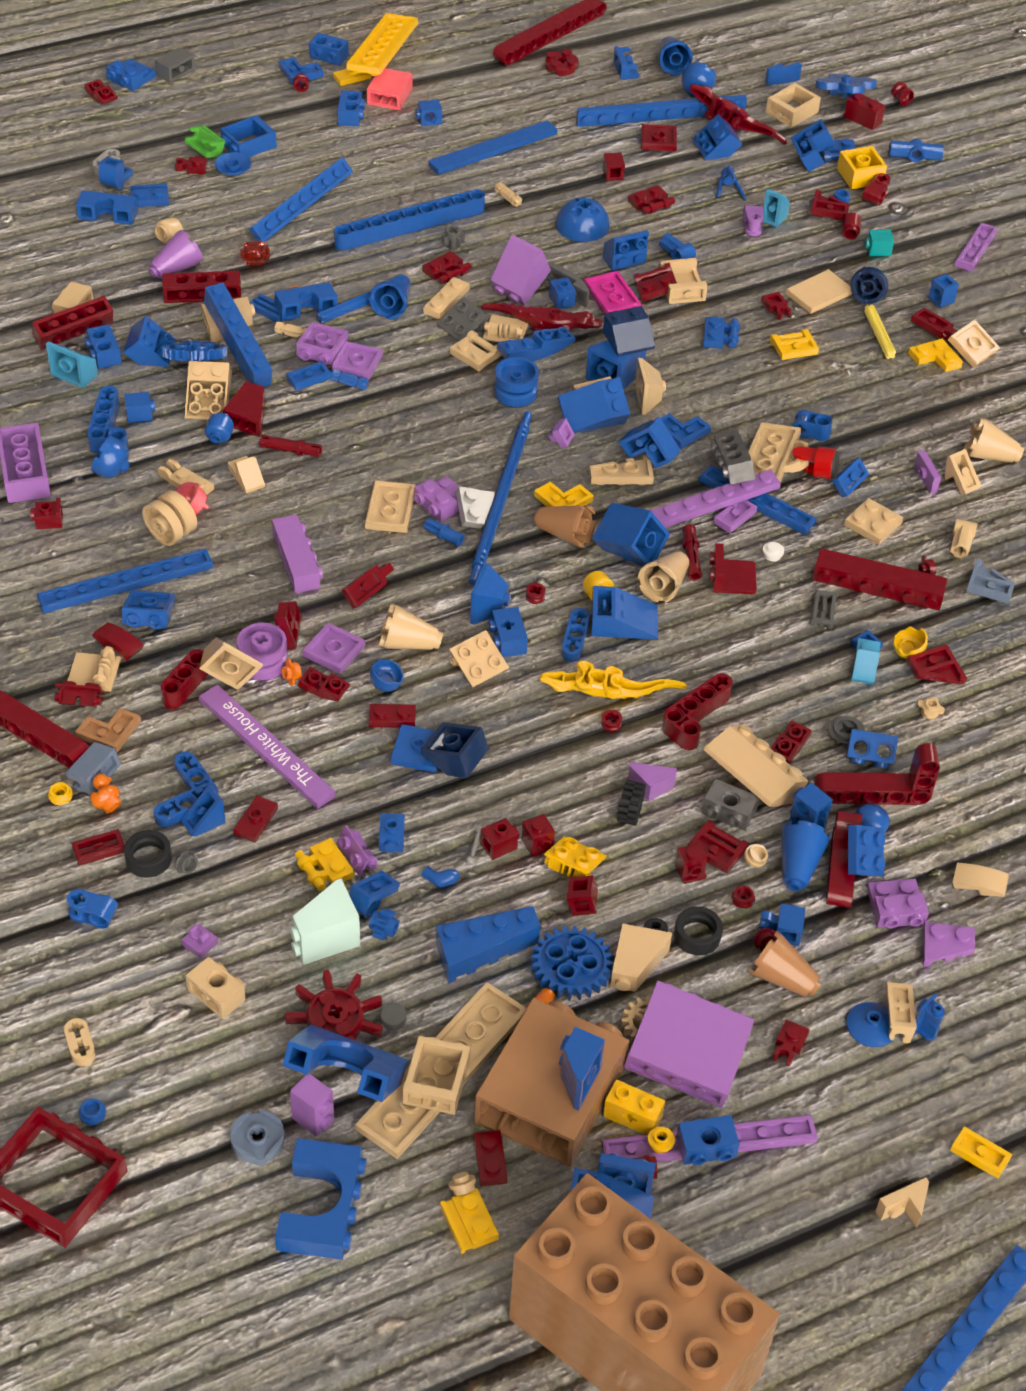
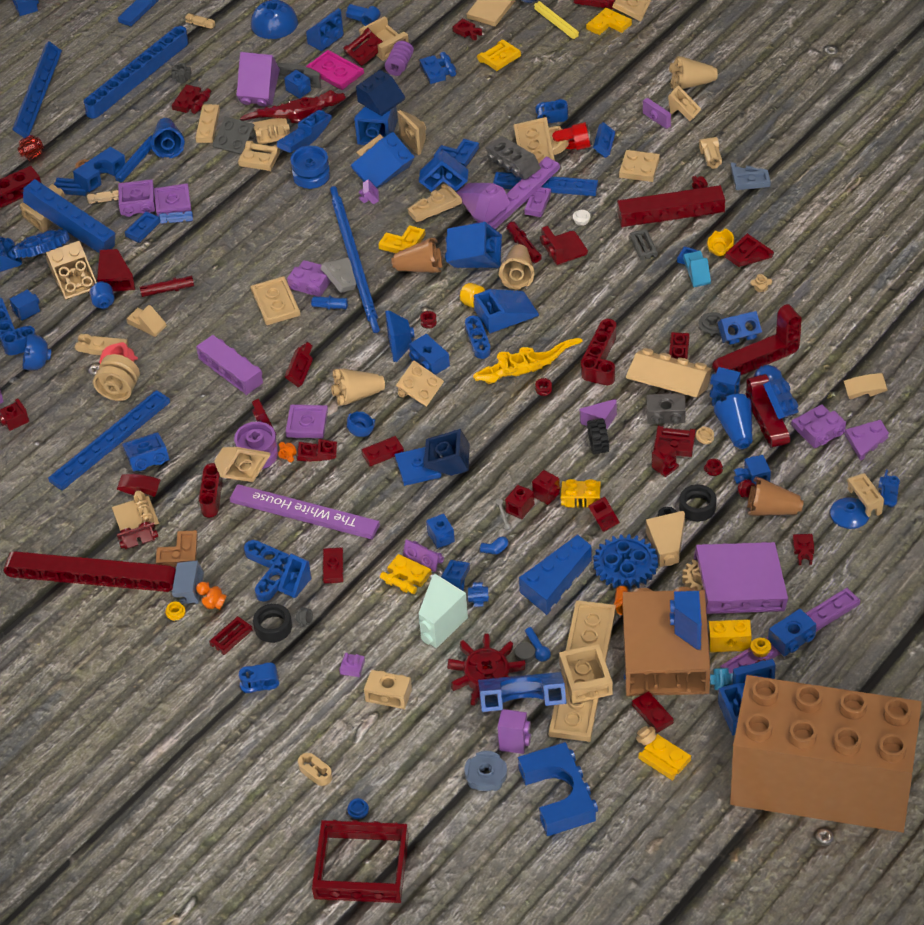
camera: 20 degrees left, 0 degrees up
none -> medium lavender piece [385,41,414,76]
none -> medium lavender wedge [456,183,510,223]
none -> blue bar [525,627,551,662]
none -> dark azure gear [710,668,733,690]

